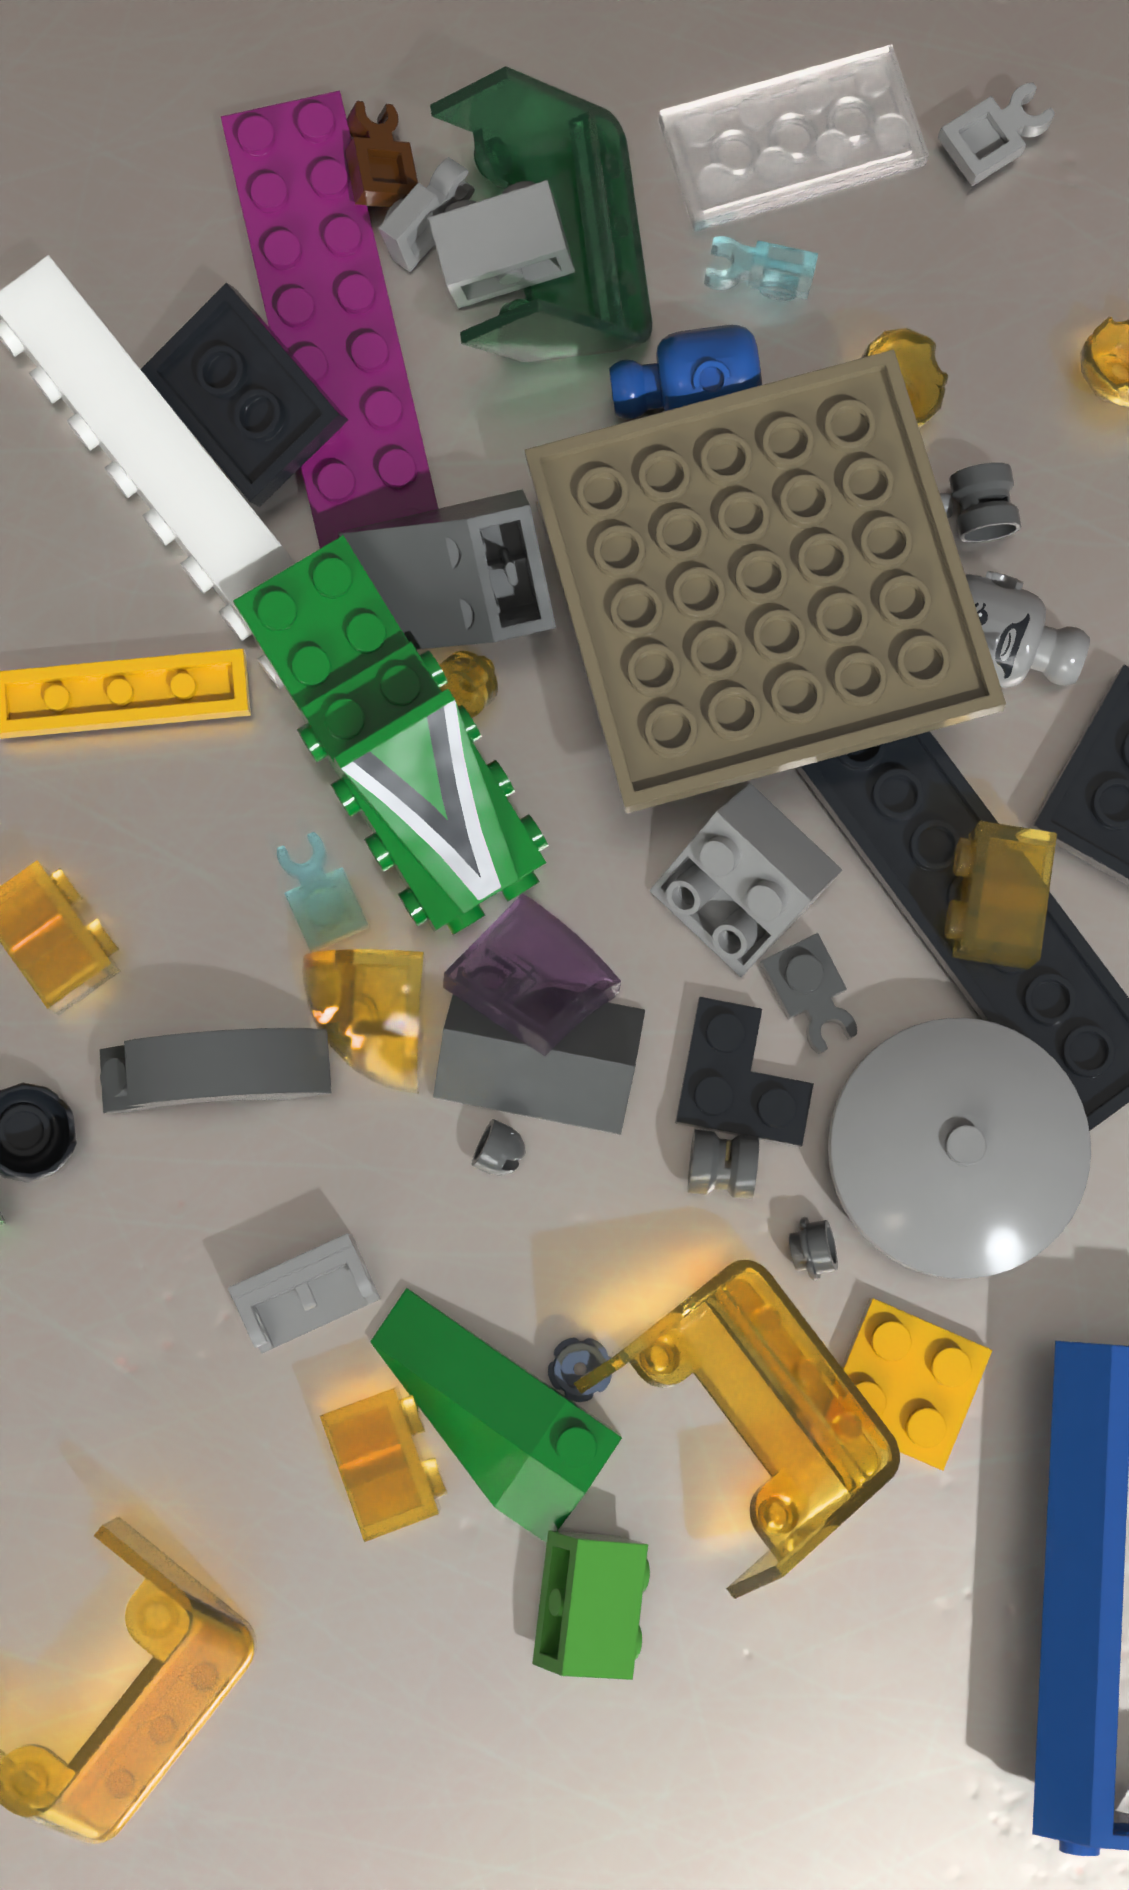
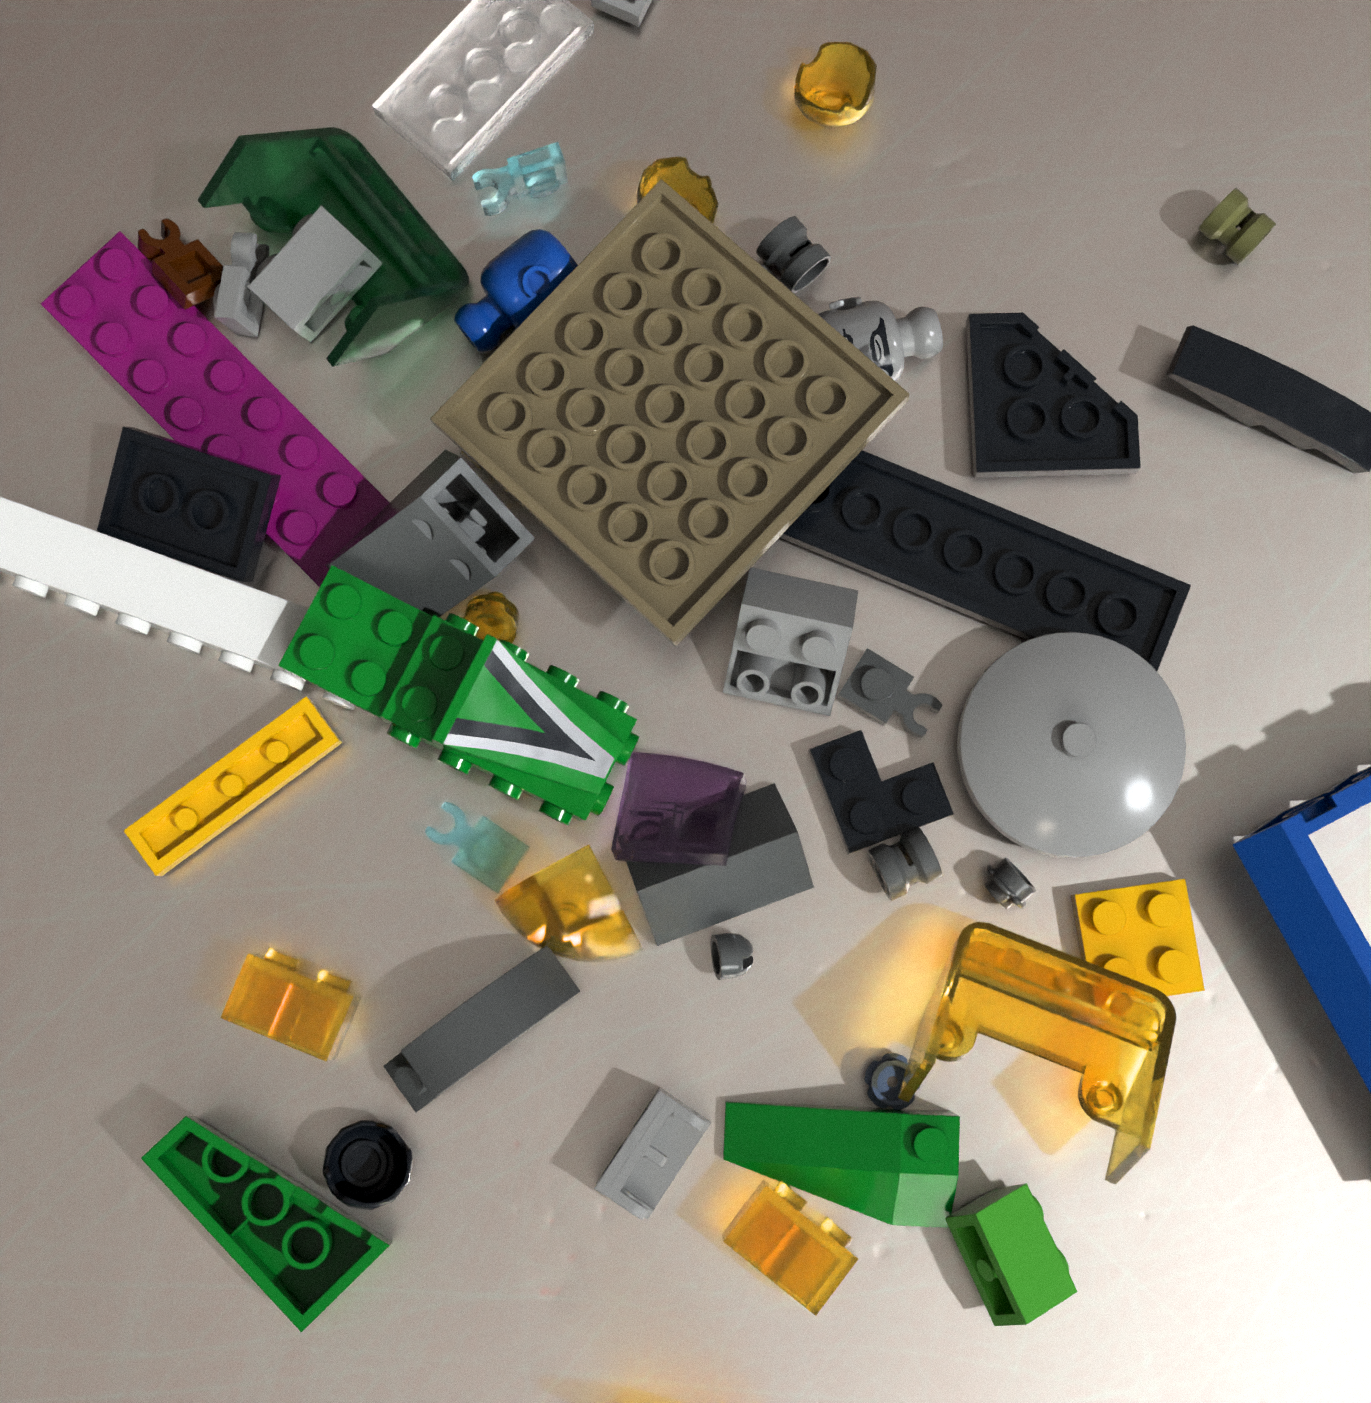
camera: 30 degrees left, 0 degrees up
clear yellow brick [945,821,1057,970] -> none

